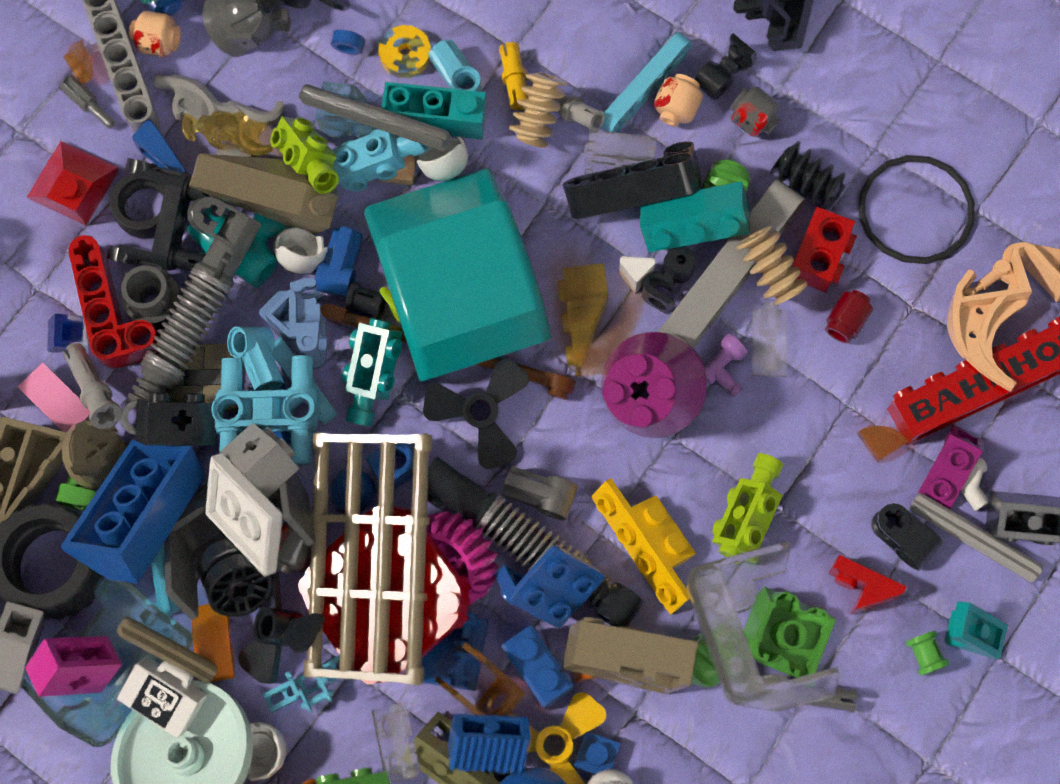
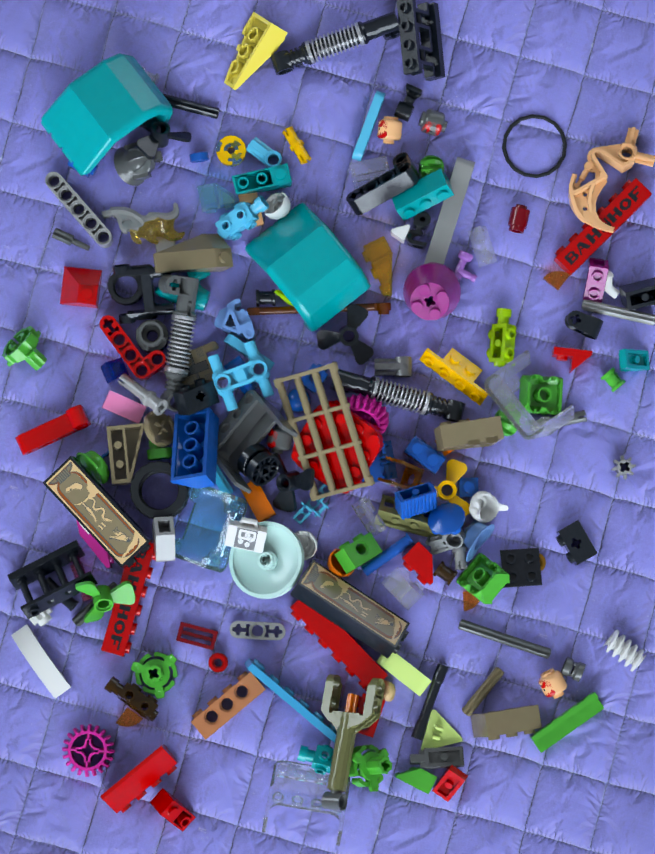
camera: 25 degrees left, 10 degrees up
dark pink brick [25,636,122,697] -> none
clear orange tile [64,40,93,84] -> none
dark tan axle [117,617,218,683] -> none
light nougat head [129,11,181,57] -> none
blue slope [132,120,187,173] -> none
white tile [206,453,283,576] -> none
light grey brick [220,423,299,498] -> none
medium azure piece [227,327,284,391] -> none
lime brick [270,116,339,194] -> none
white hair [274,227,328,274] -> none
dark grey axle [299,84,451,151] -> none
blue piece [315,226,363,298] -> none
teal brick [342,318,403,426] -> none
blue bracket [495,545,604,629] -> none
tan piece [509,72,568,148] -> none
light grey pin [555,94,605,132] -> none
tan piece [736,226,807,305] -> none
black piece [770,141,846,211] -> none
red brick [792,207,857,293] -> none

